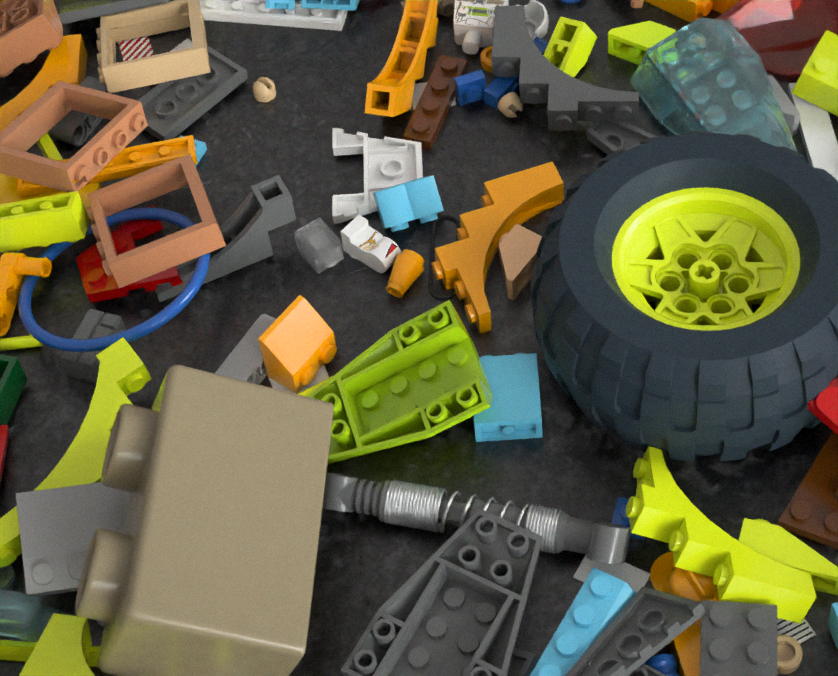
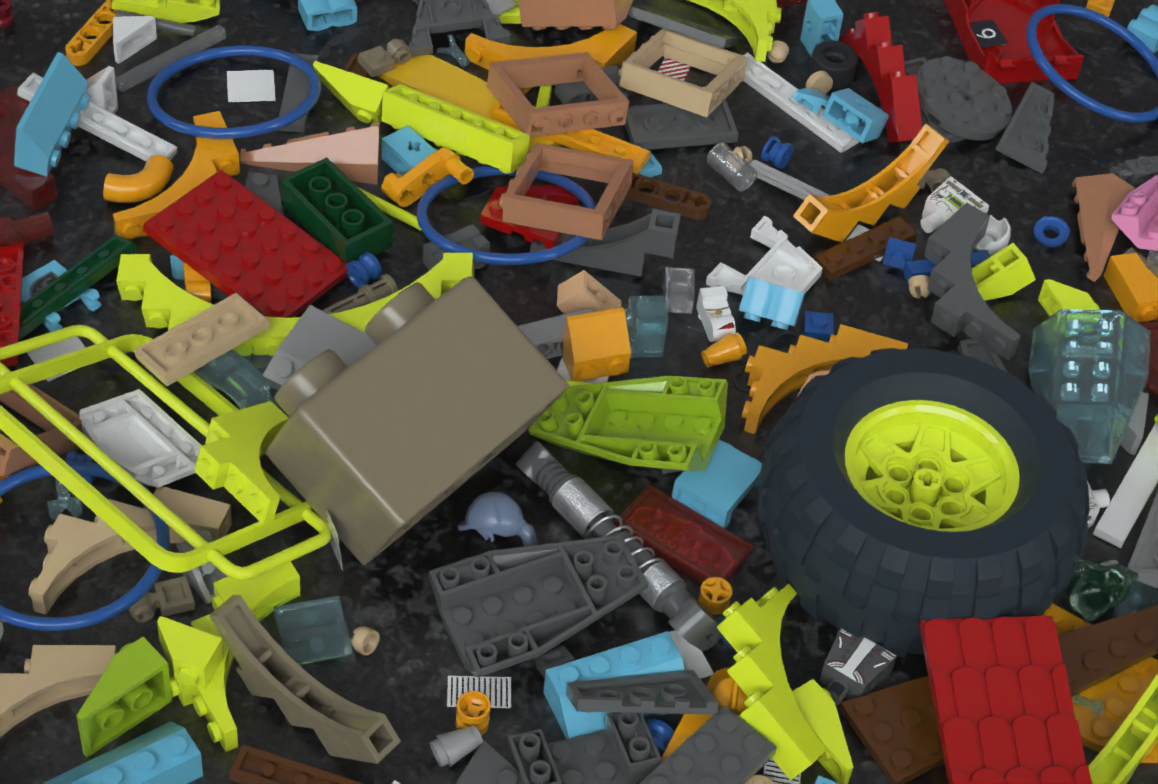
camera: 25 degrees right, 5 degrees down
none -> dark tan pin [321,274,398,314]
none -> blue wheel [346,252,382,288]
none -> sand blue piece [458,492,539,547]
none -> light nougat slope [557,270,621,314]
none -> reddish brown beam [608,173,711,220]
none -> clear red tile [614,485,753,583]
none -> clear light blue brick [624,296,669,358]
none -> light orange wheel [698,577,732,618]
none -> clear piece [707,143,757,191]
none -> light grey axle [748,160,831,200]
none -> blue wheel [761,136,794,169]
none -> blue plate [803,311,834,342]
none -> dark grey torso [820,628,897,705]

